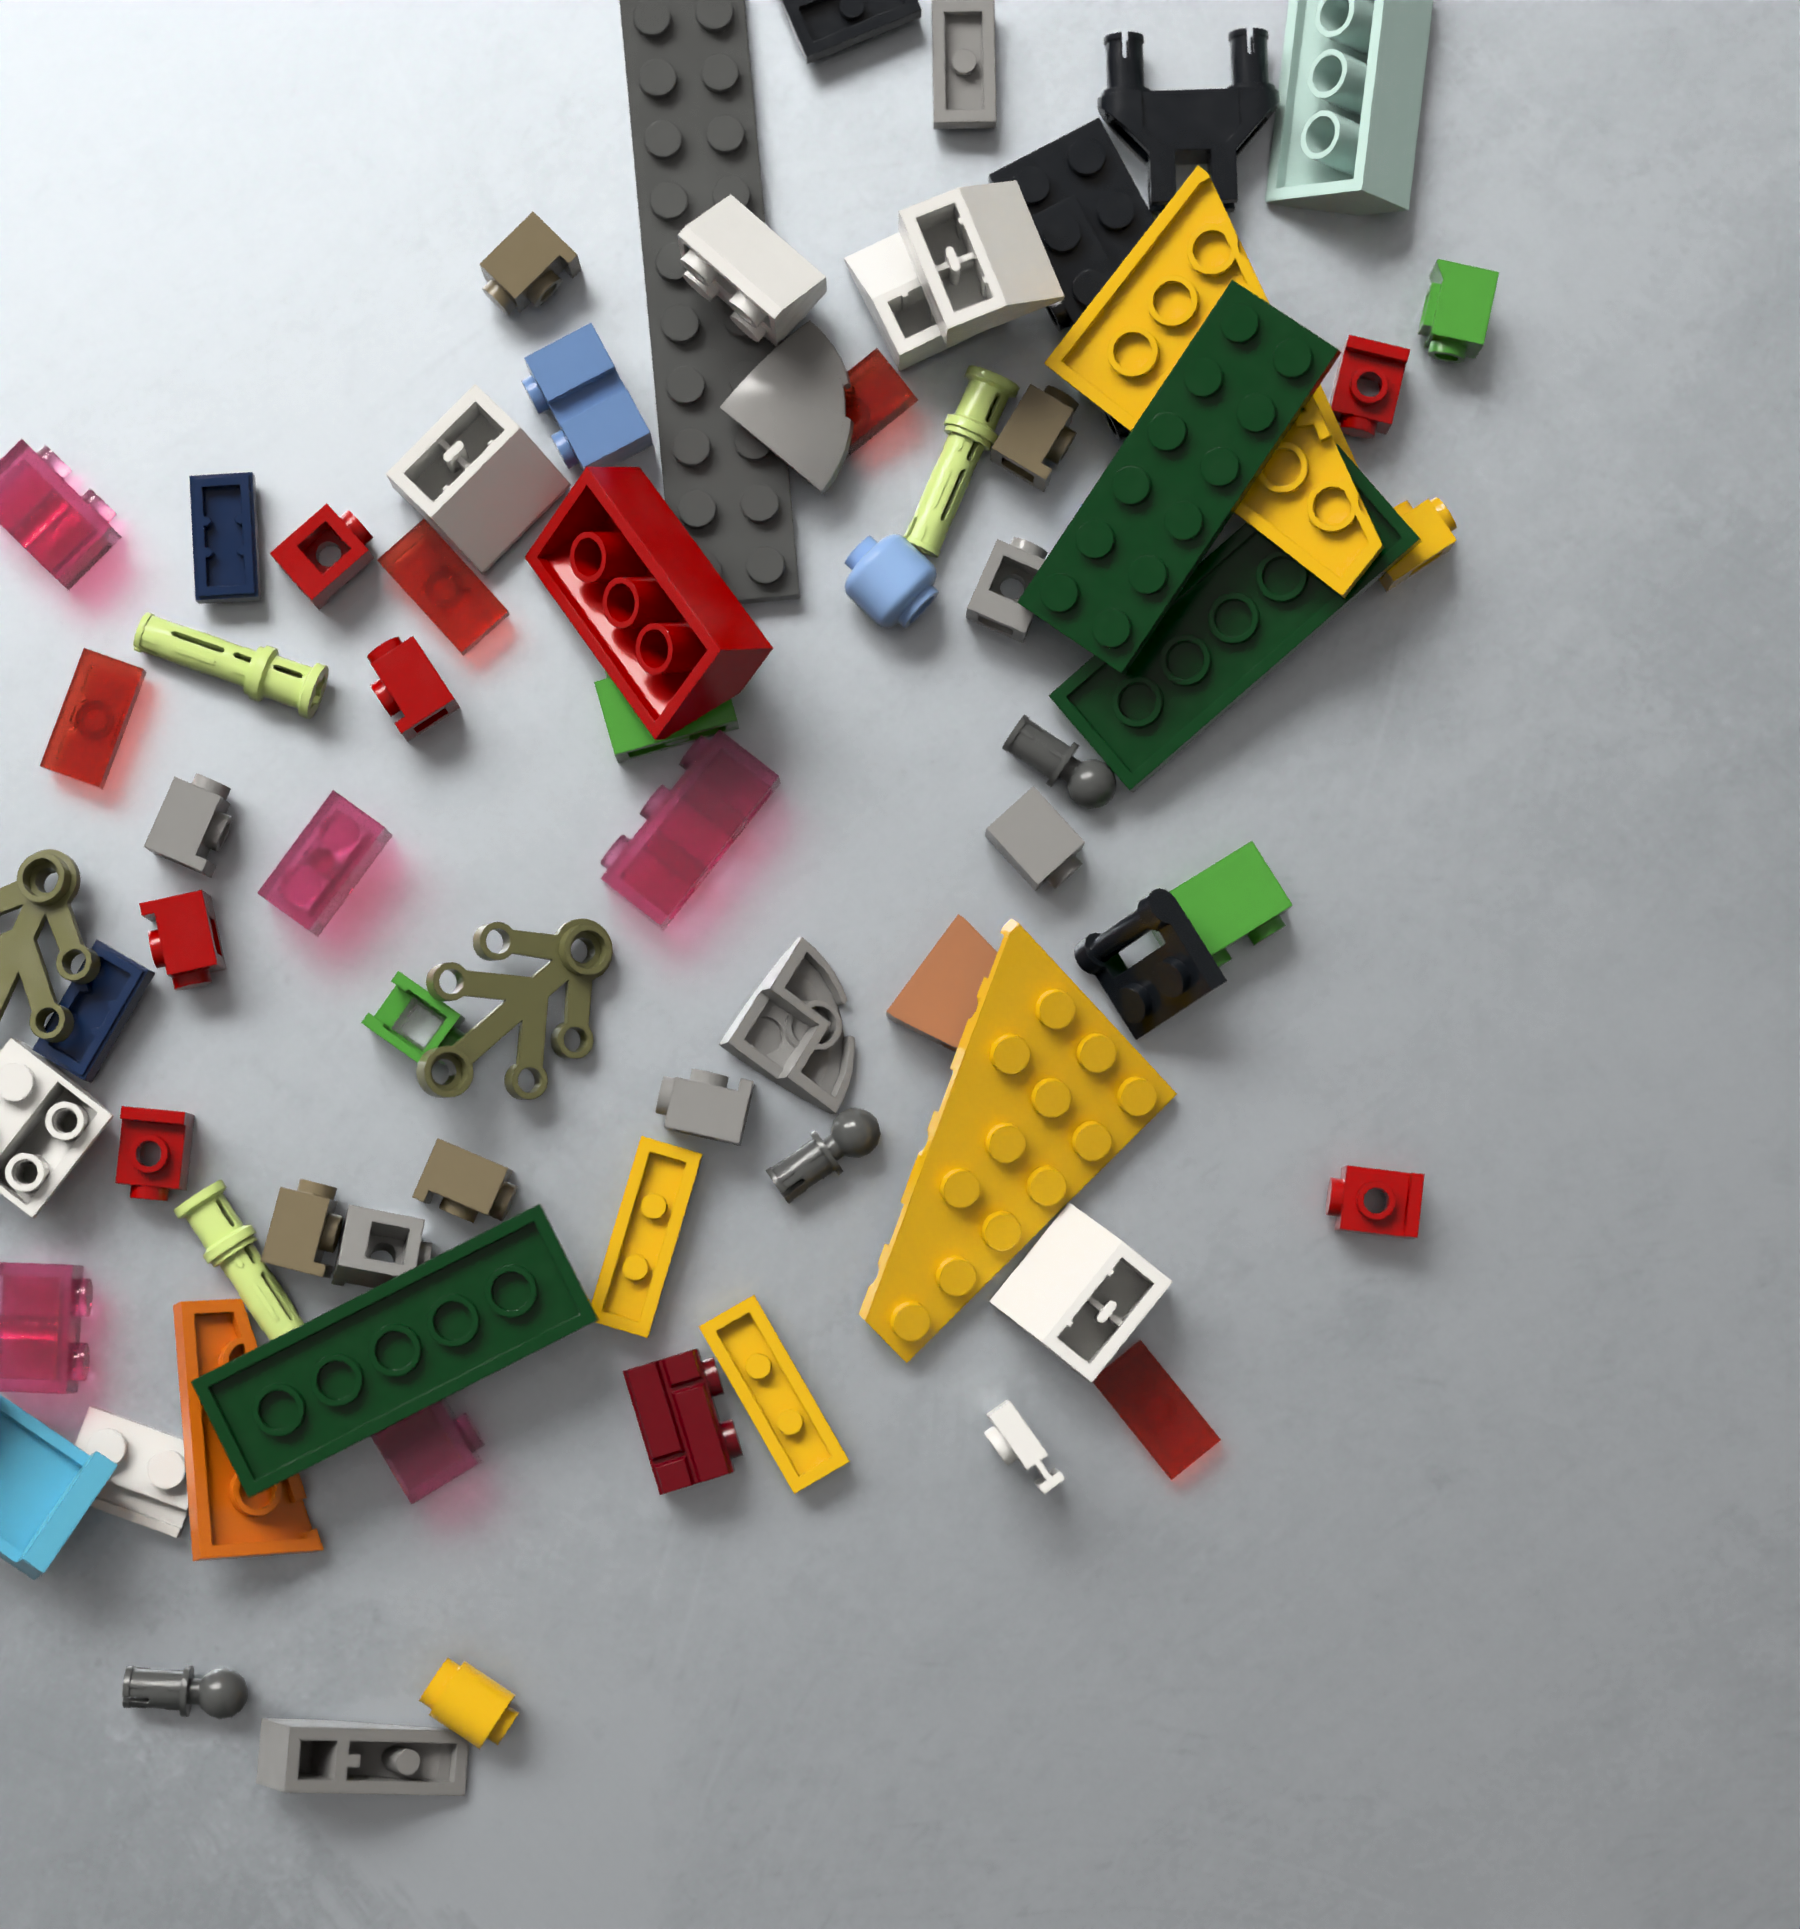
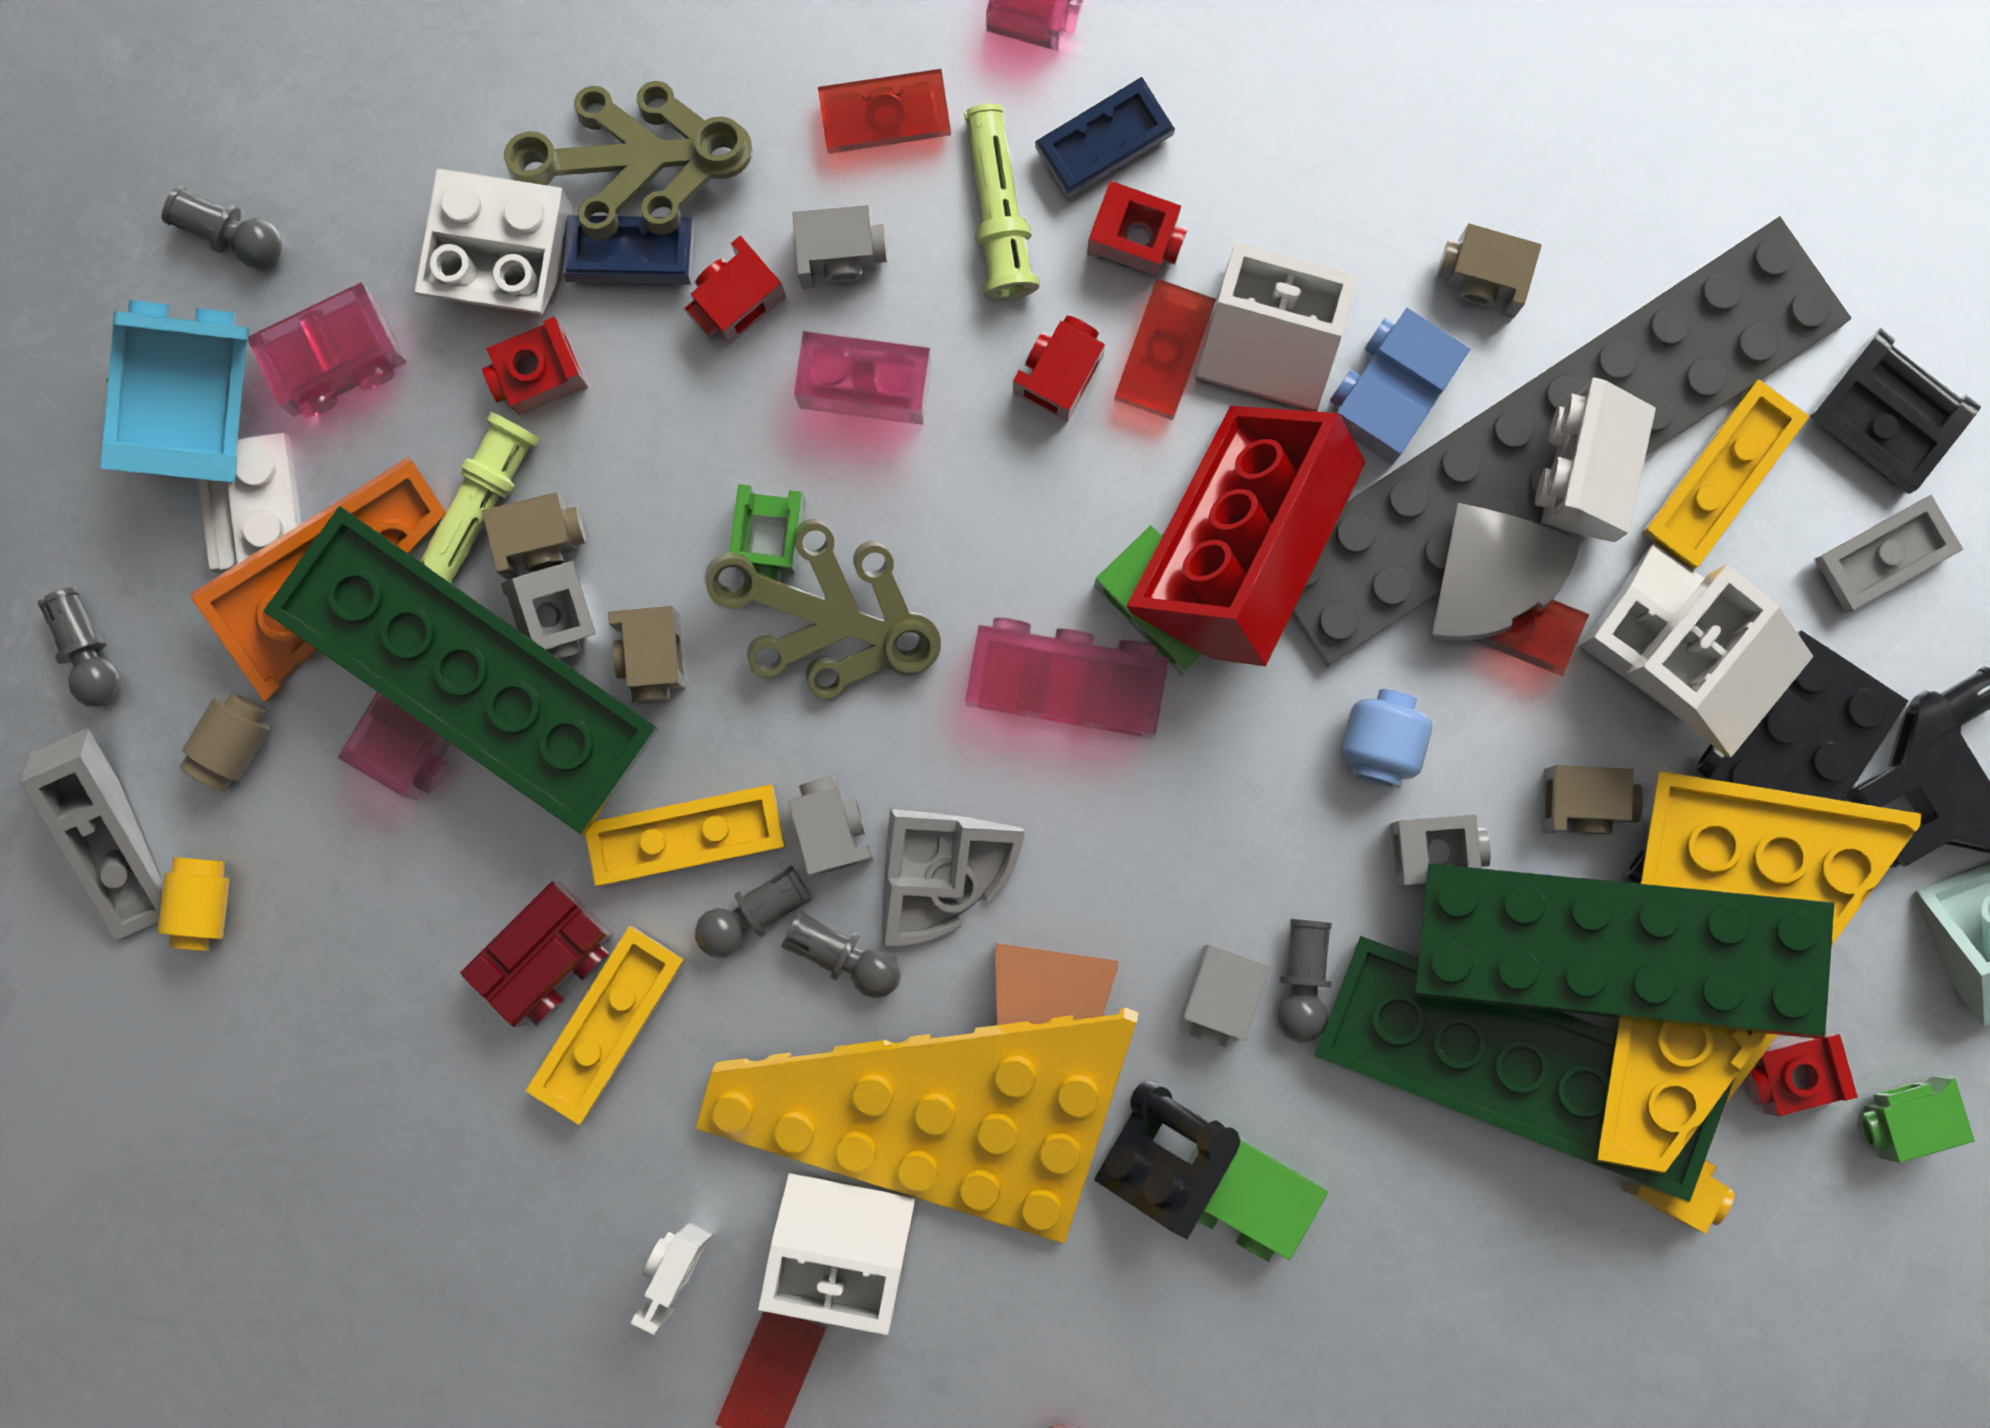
camera: 70 degrees right, 0 degrees up
yellowish green pin [903,365,1020,558] -> none
none -> dark tan brick [180,692,271,792]
none -> dark grey pin [695,865,813,958]
none -> yellow plate [1641,379,1810,570]

